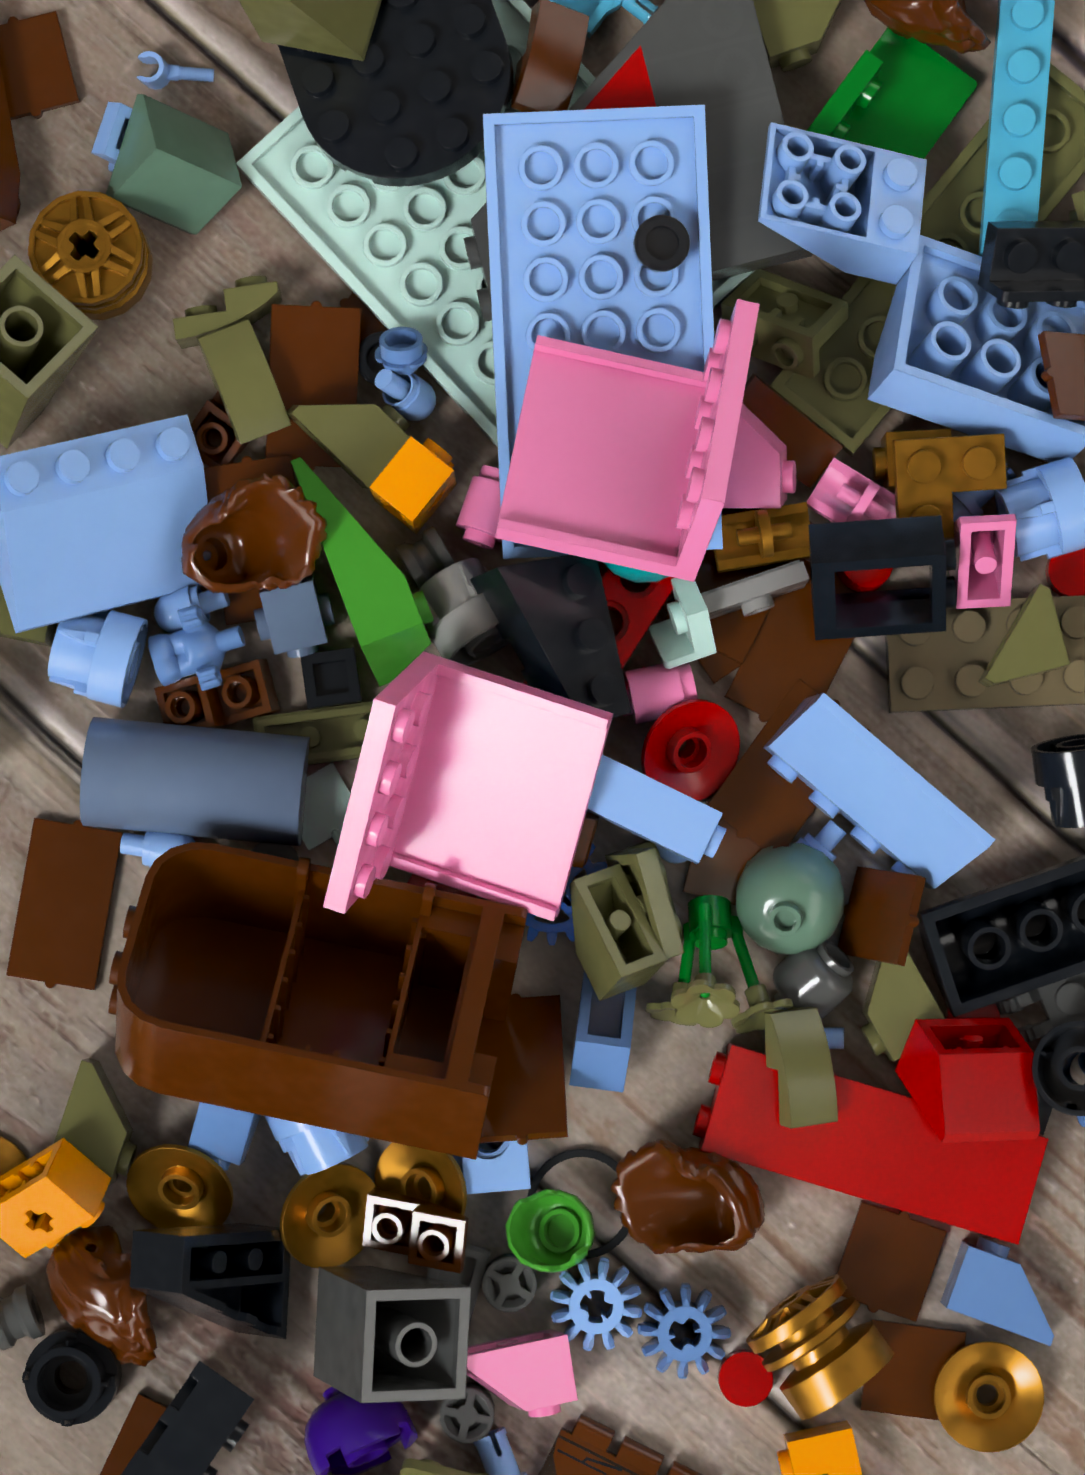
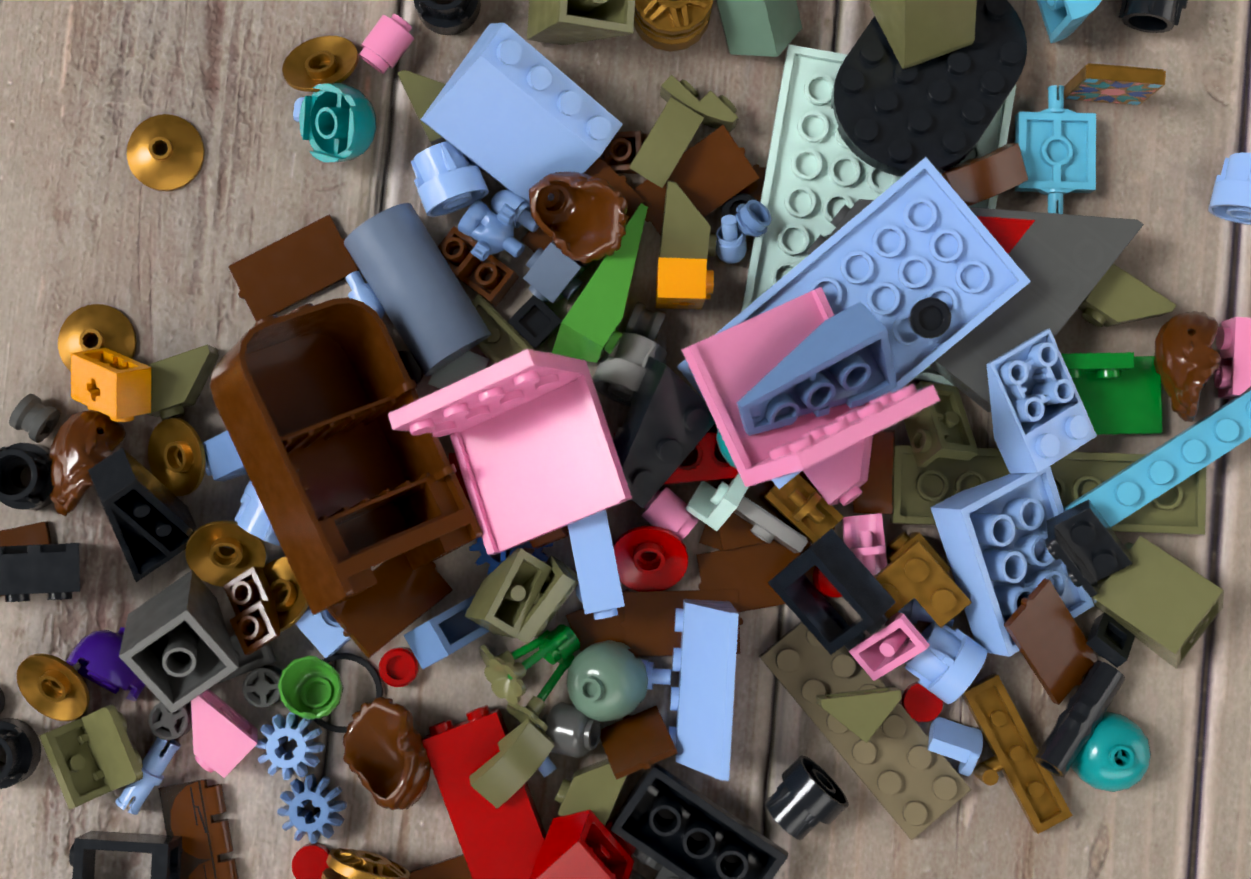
camera: 45 degrees right, 0 degrees up
bright pink brick [456,465,502,550] -> none
none -> red tile [379,647,420,687]
none -> medium blue wedge [737,302,897,436]

